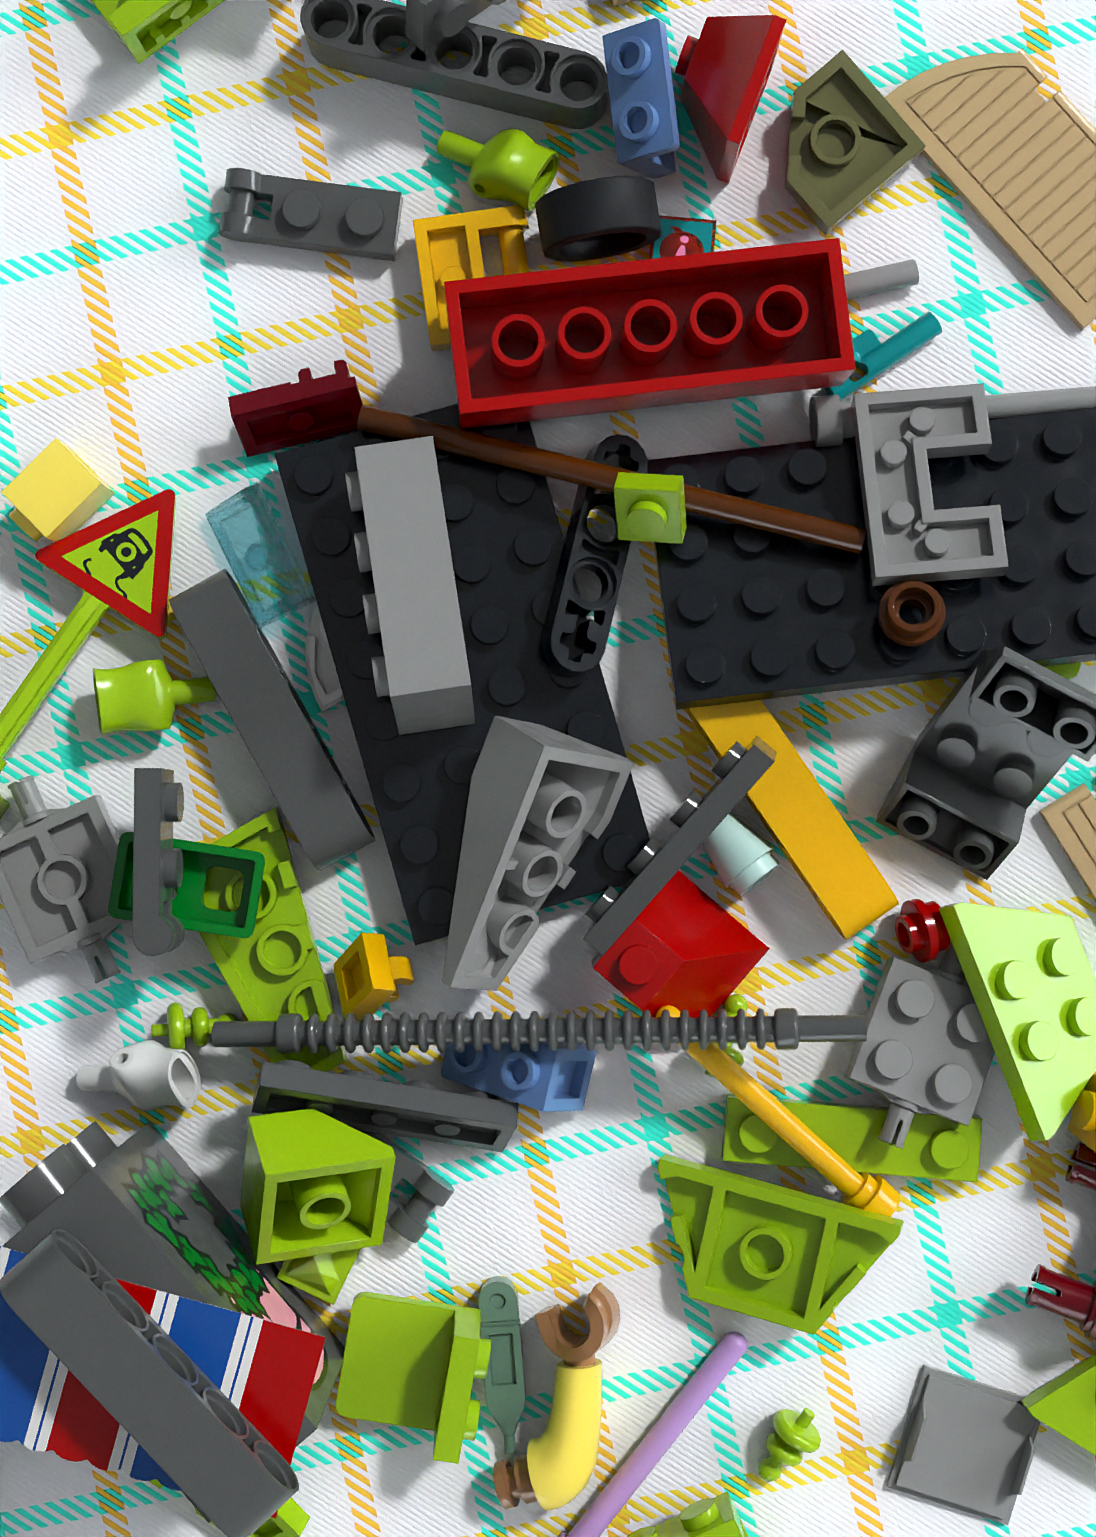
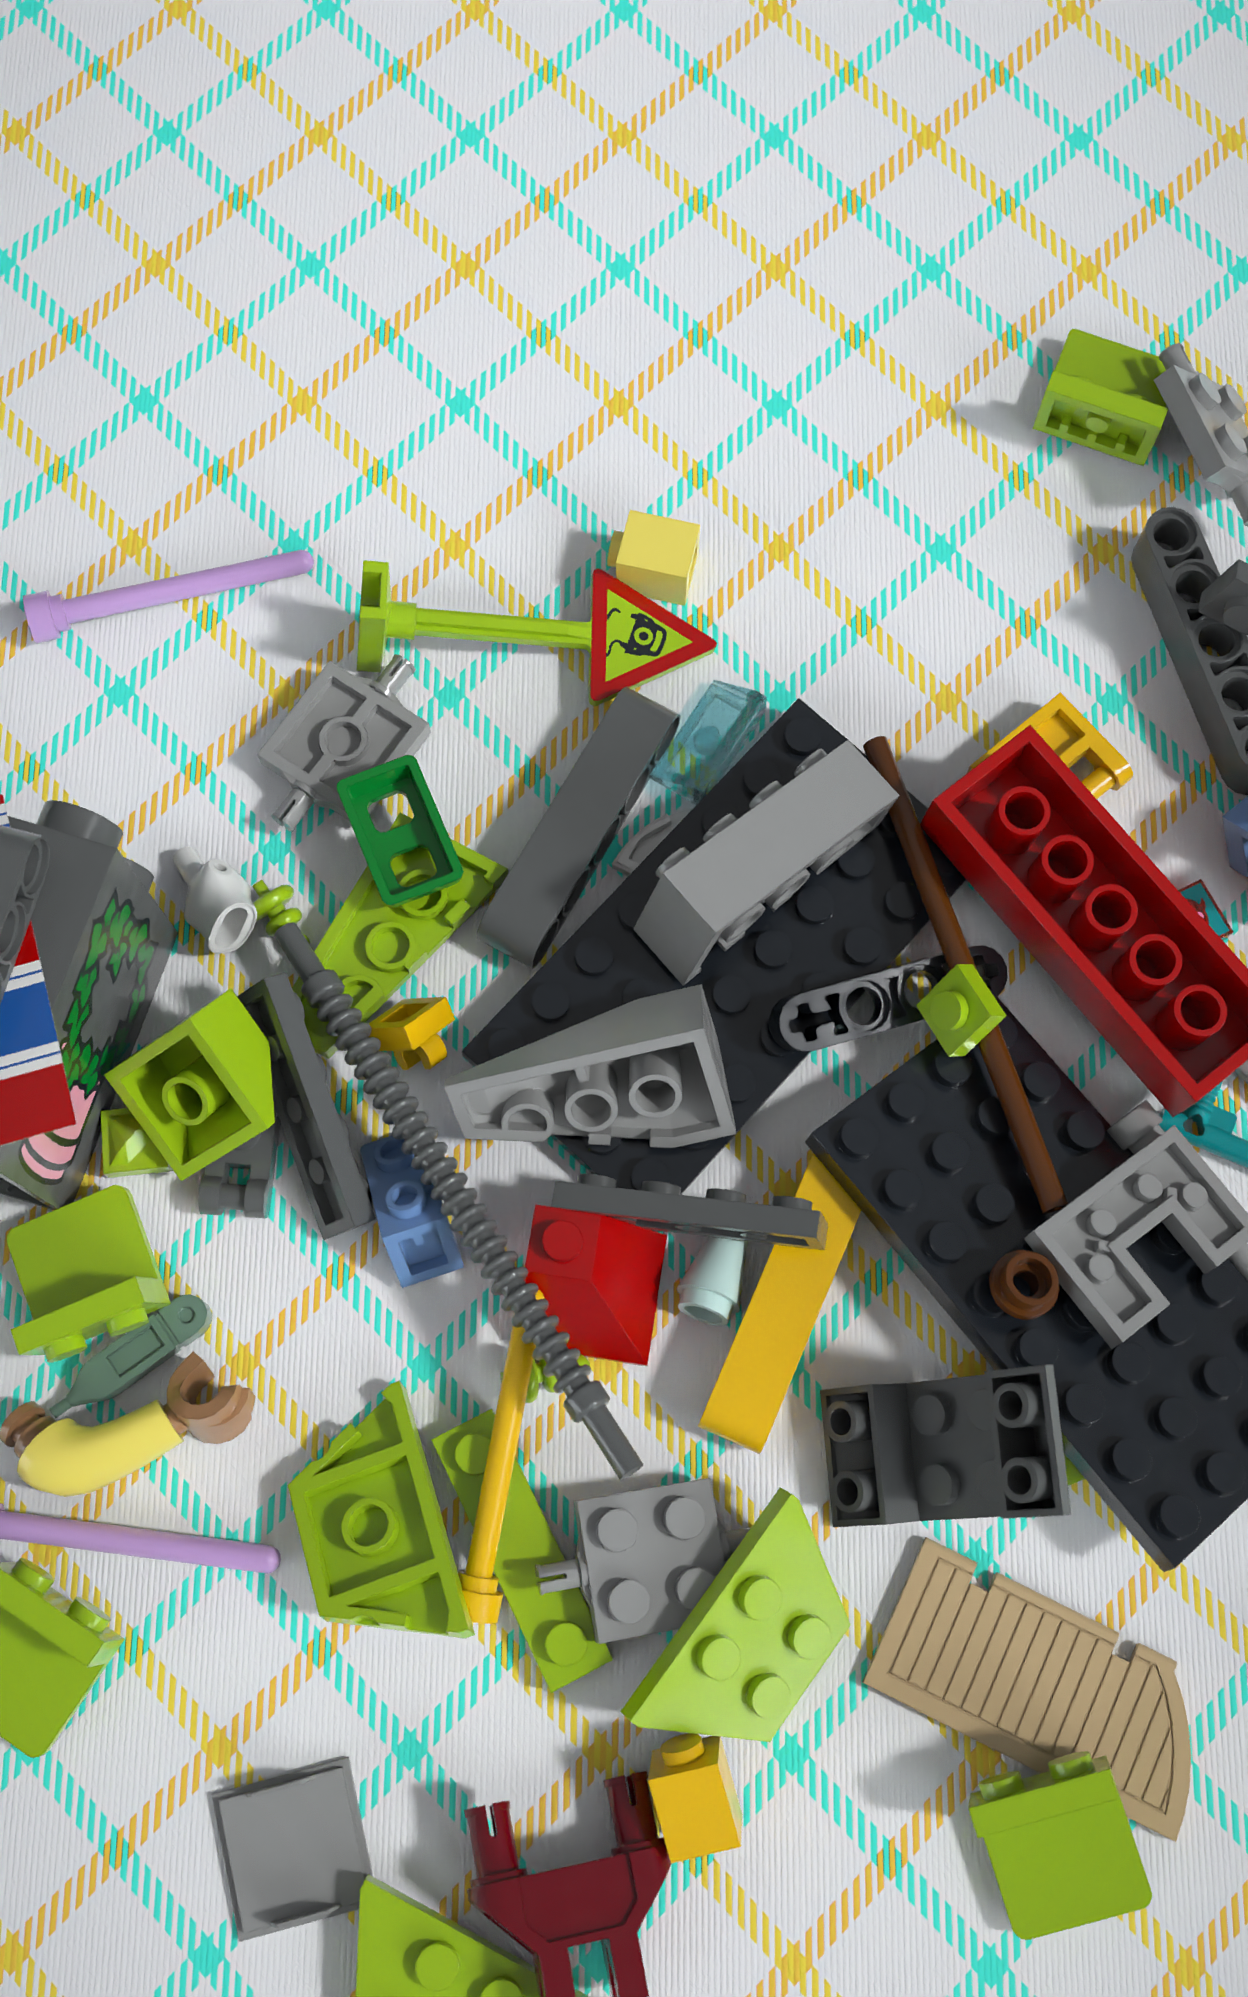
camera: 60 degrees right, 15 degrees down
lime piece [93,659,216,735] -> none
dark grey plate [132,768,185,956] -> none
dark grey plate [218,168,403,261] -> none
dark red plate [228,360,363,457] -> none
lime piece [437,128,559,212] -> none
black tyre [535,176,662,261] -> none
lime hair [758,1408,821,1482] -> none
red plate [895,899,950,963] -> none

